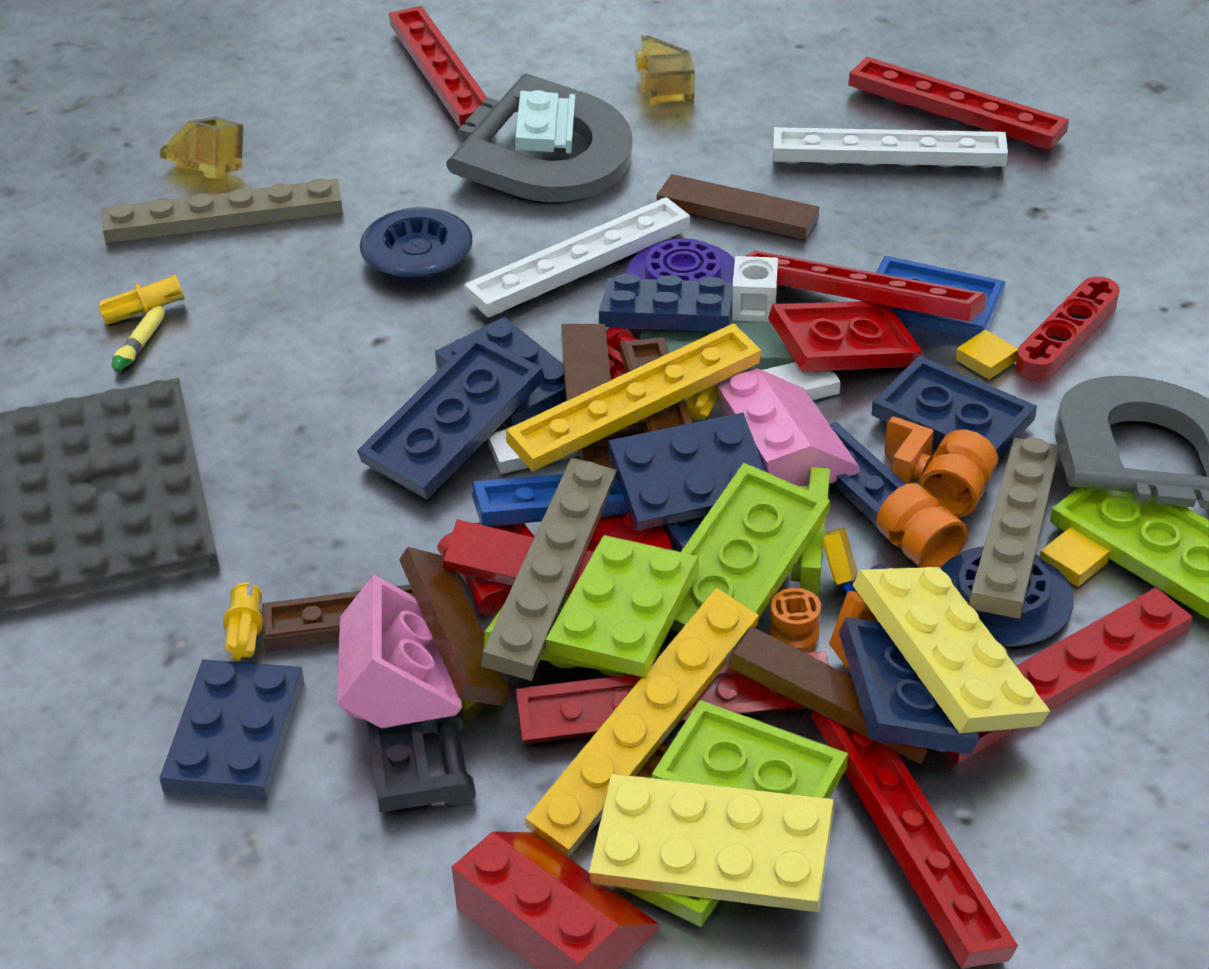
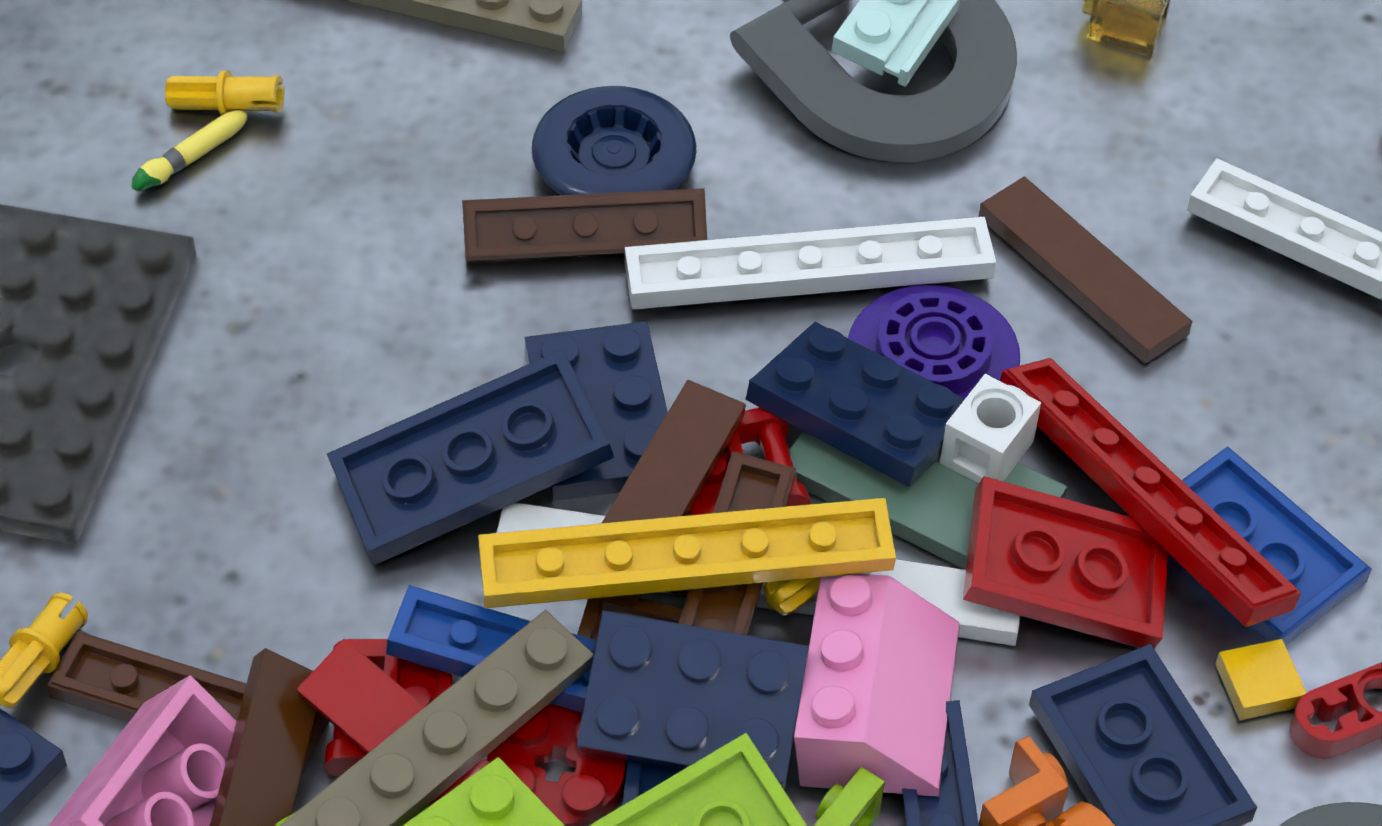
camera: 25 degrees right, 10 degrees up
none -> reddish brown tile [462,188,707,262]

